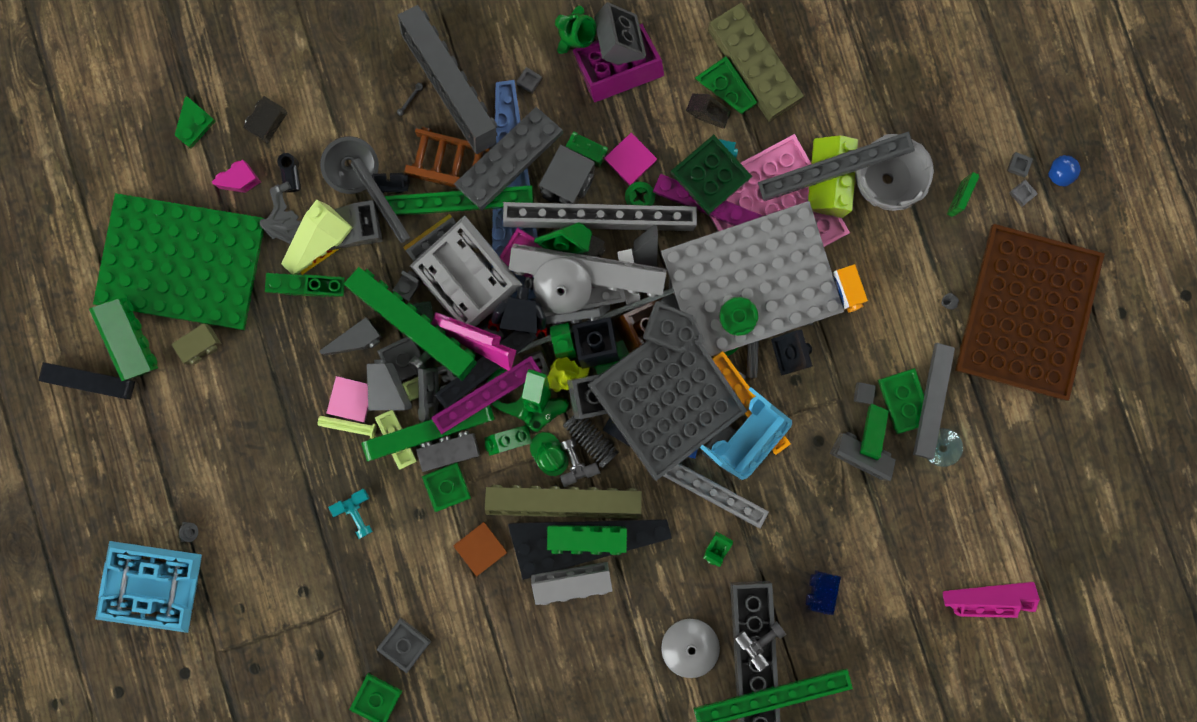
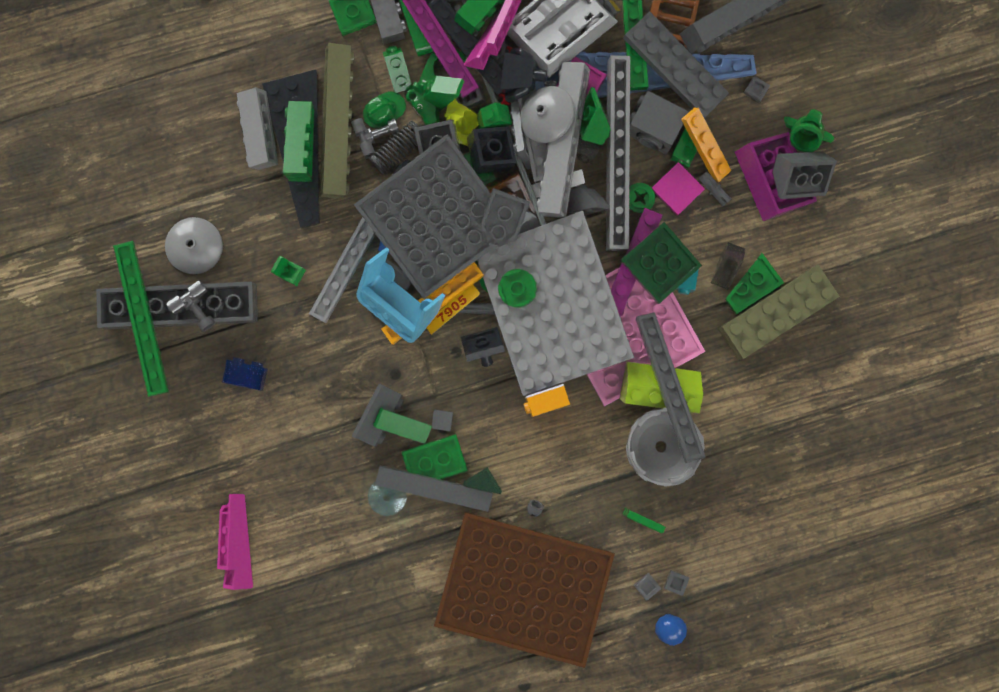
camera: 85 degrees right, 0 degrees up
dark orange tile [453,522,508,577] -> none
none -> yellow sticker [427,285,480,334]
none -> clear green slope [463,466,502,494]
none -> light orange plate [681,108,731,182]
none -> dark grey axle [699,172,732,207]

